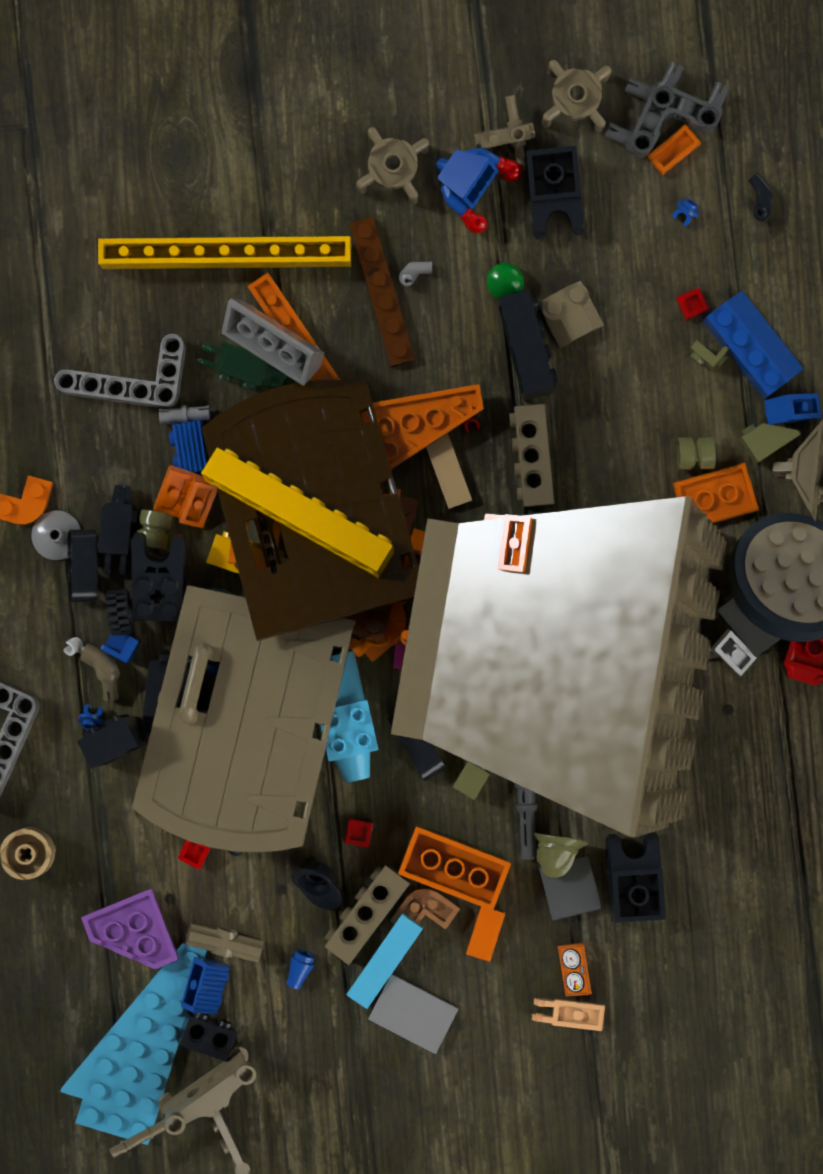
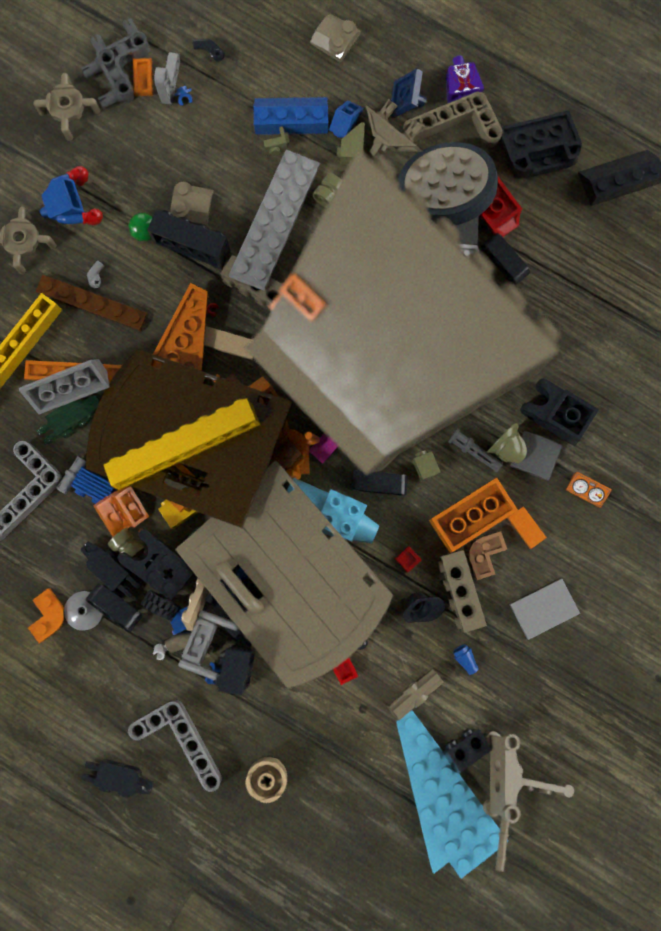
camera: 60 degrees left, 5 degrees down
medium lavender plate [81,889,180,969] -> none
blue brick [181,957,230,1015] -> none
medium azure tile [346,912,424,1009] -> none
dark tan piece [474,95,535,171] -> none
black brick [526,146,584,240] -> none
light nougat hinge [532,998,605,1031] -> none
red tile [676,287,710,321] -> none
none -> light grey beam [154,52,180,105]
none -> light grey plate [179,610,239,680]
none -> tan tile [182,578,210,631]
none -> light grey plate [229,150,320,291]
none -> black beam [481,233,530,285]

